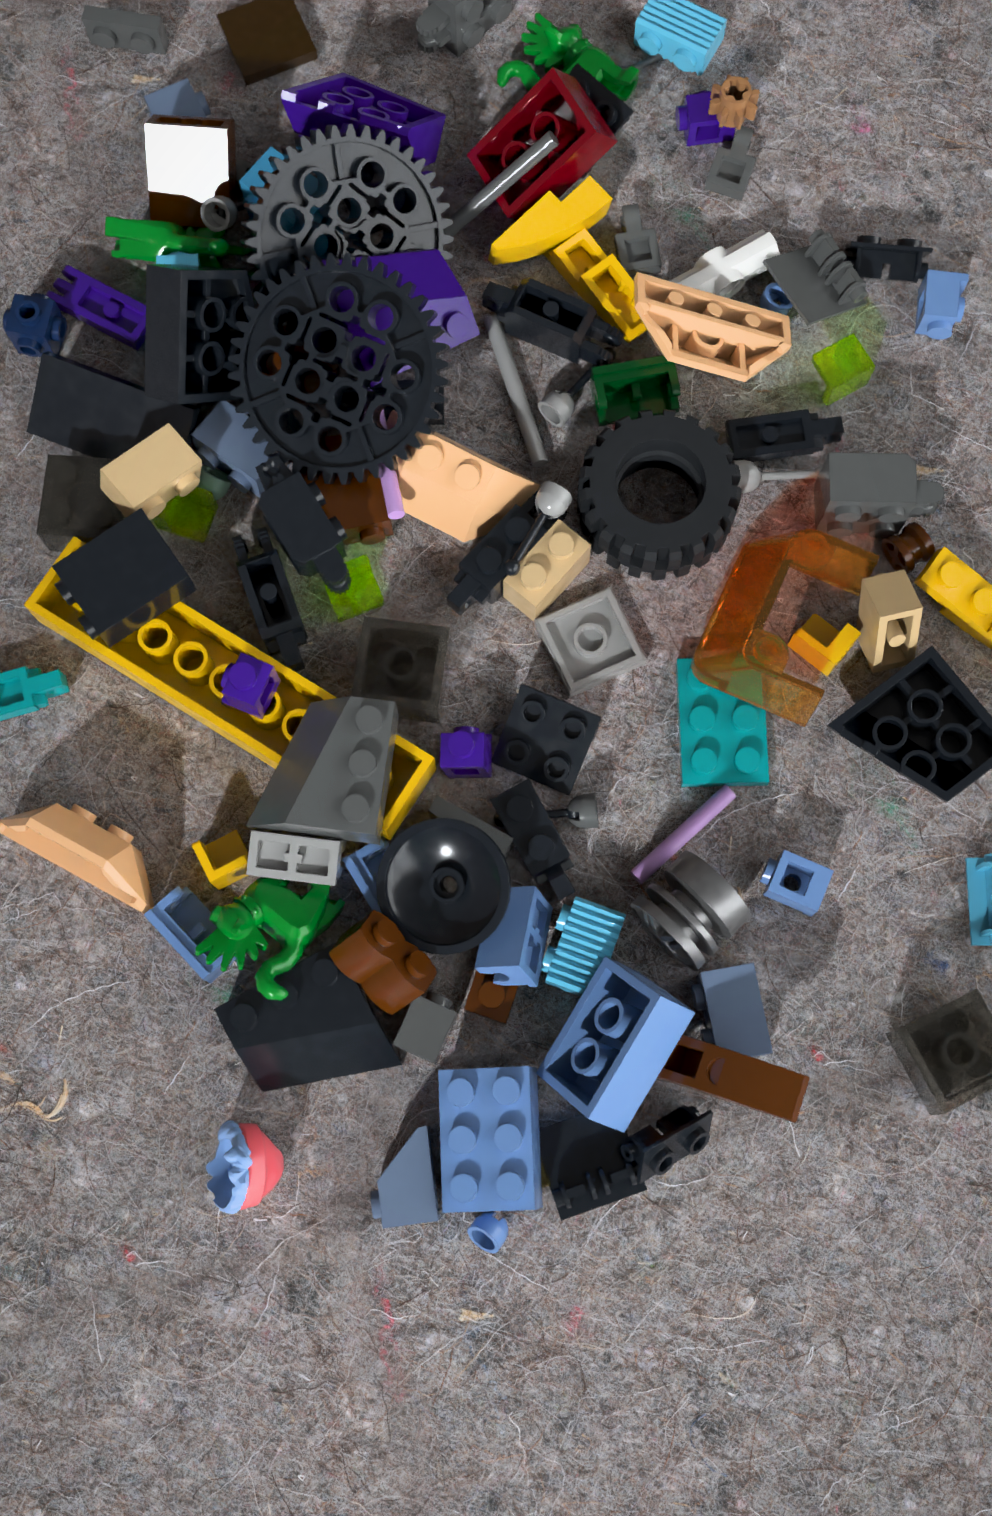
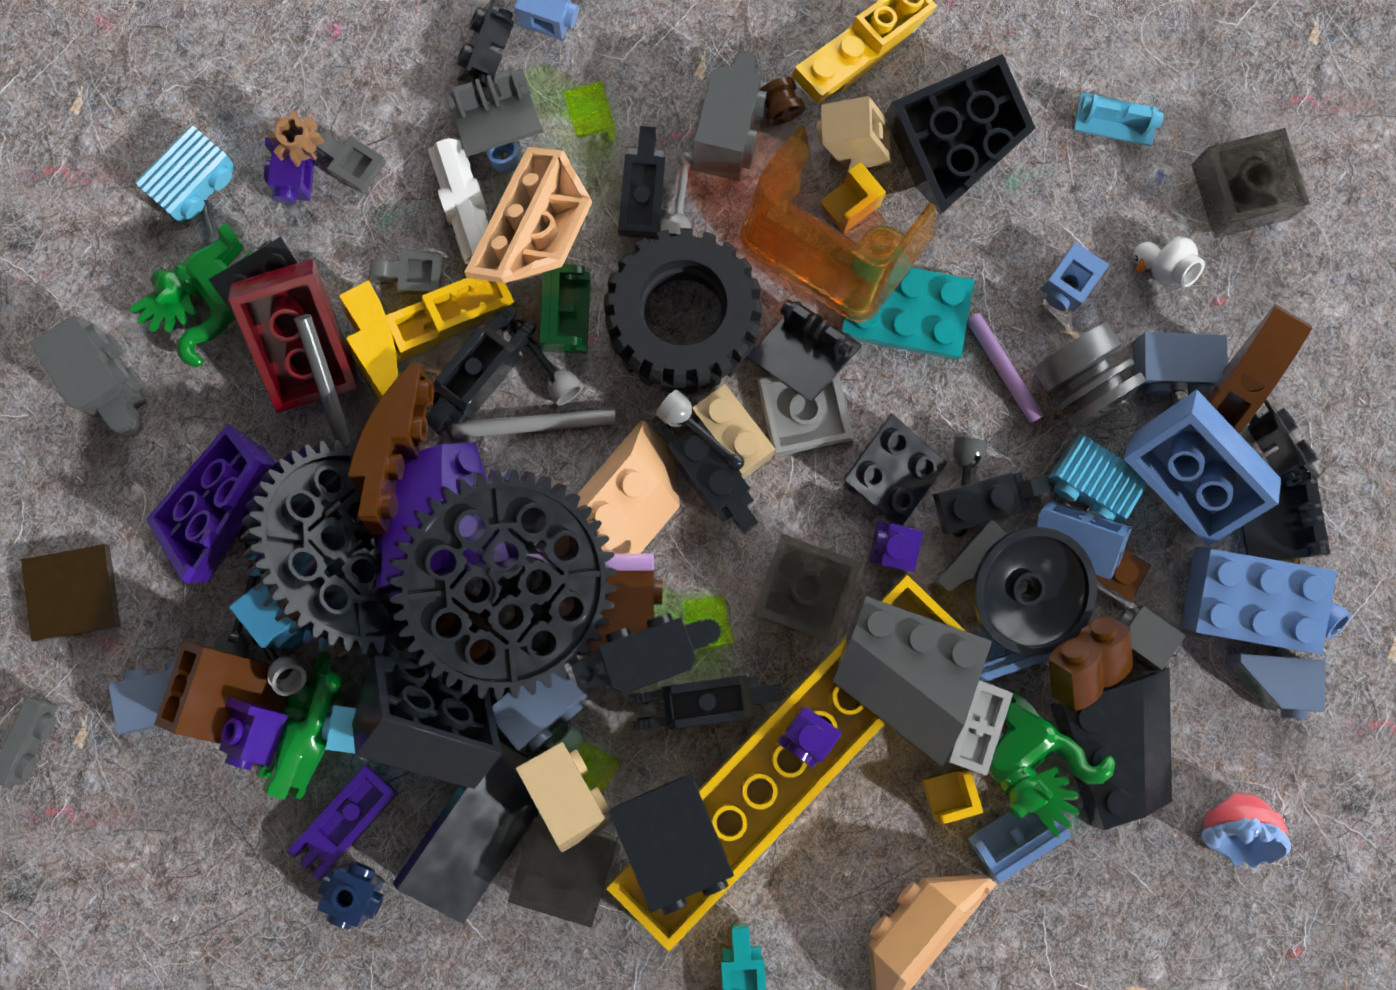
camera: 85 degrees left, 5 degrees up
none -> dark purple brick [219,697,288,770]
none -> reddish brown slope [348,363,434,535]
none -> black hinge [747,300,862,403]
none -> white animal [1133,236,1205,287]

